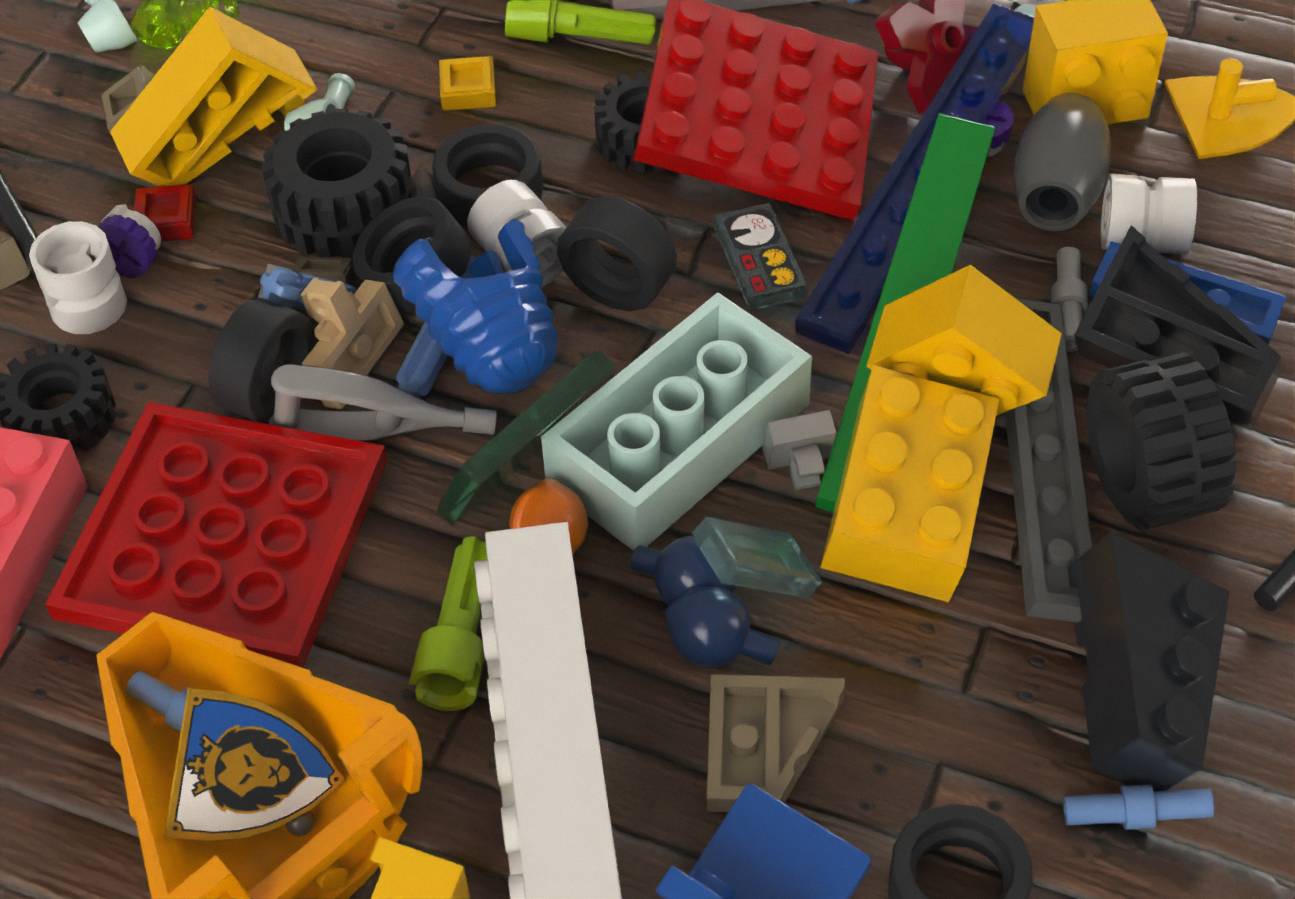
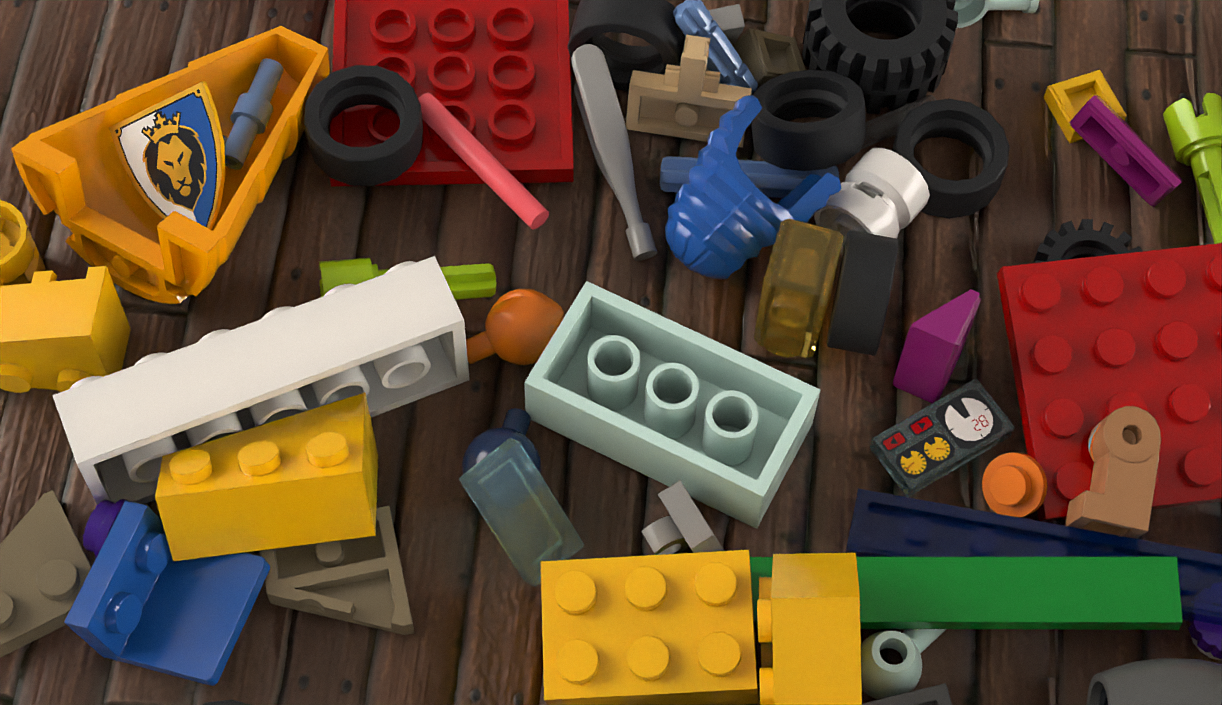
camera: 70 degrees right, 10 degrees up
clear green tile [437,350,616,527] -> none
dark blue piece [665,585,780,668] -> none
none -> yellow wedge [155,392,378,561]
none -> black tyre [304,65,423,186]
none -> coral bar [418,93,549,230]
none -> clear yellow brick [754,218,844,358]
none -> magenta slope [893,289,981,404]
none -> orange plate [982,453,1047,518]
none -> medium nougat leg [1065,406,1161,542]
none -> magenta slope [1069,95,1183,207]

